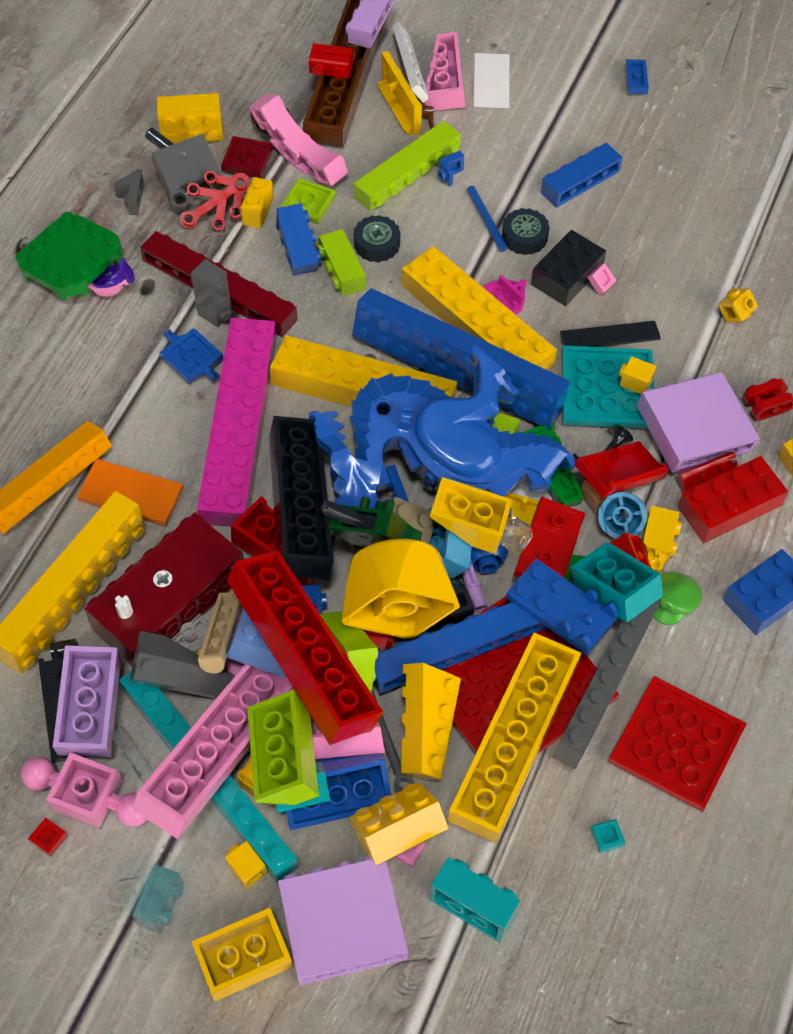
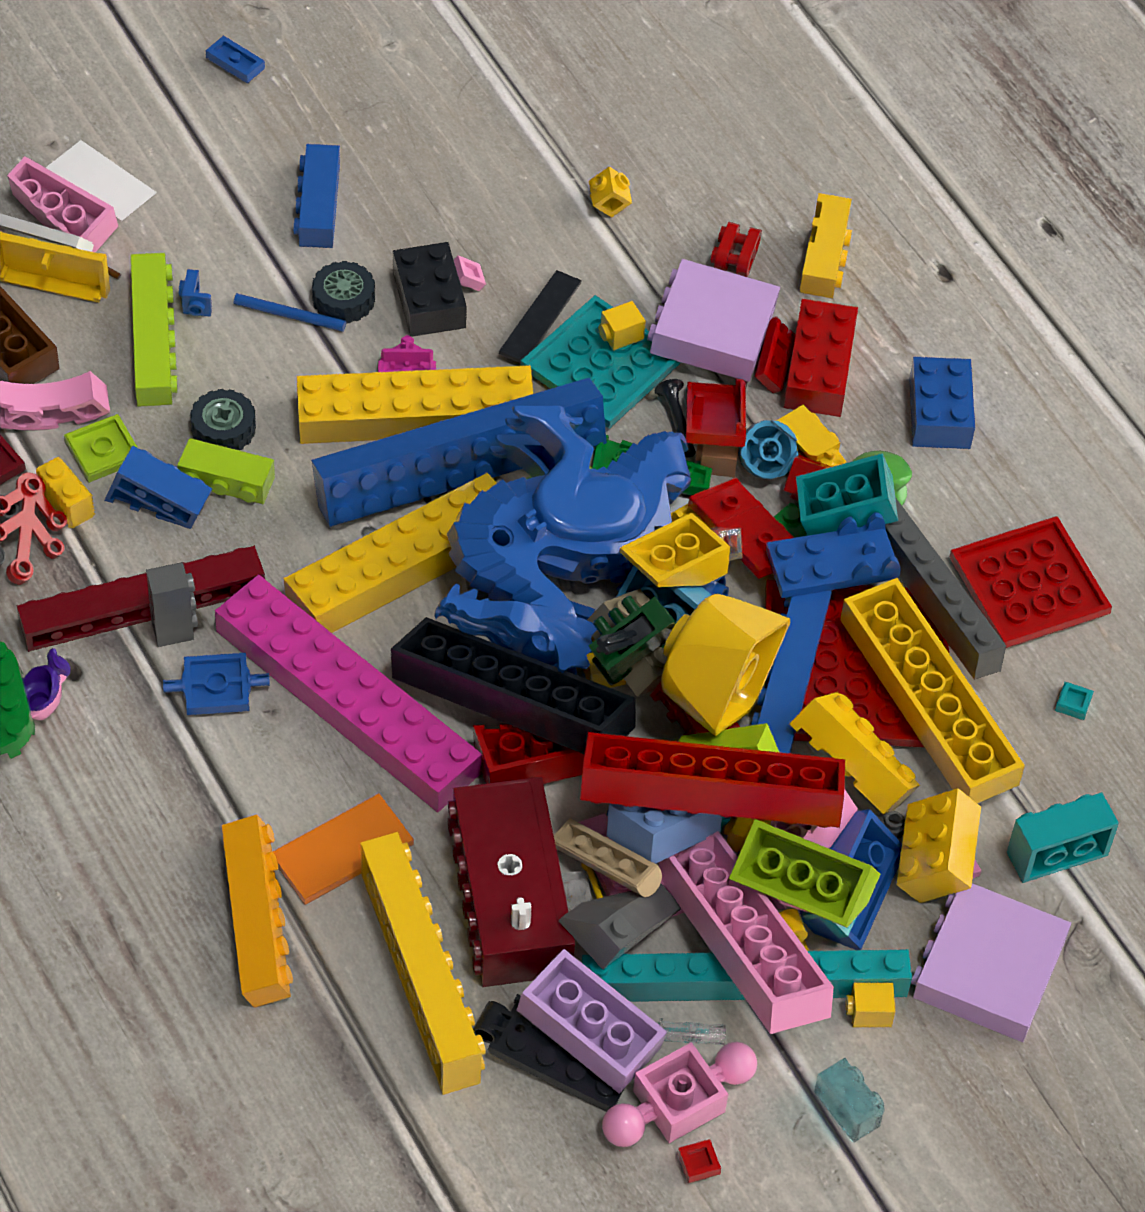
camera: 55 degrees left, 5 degrees down
yellow brick [191,908,293,1002] -> none

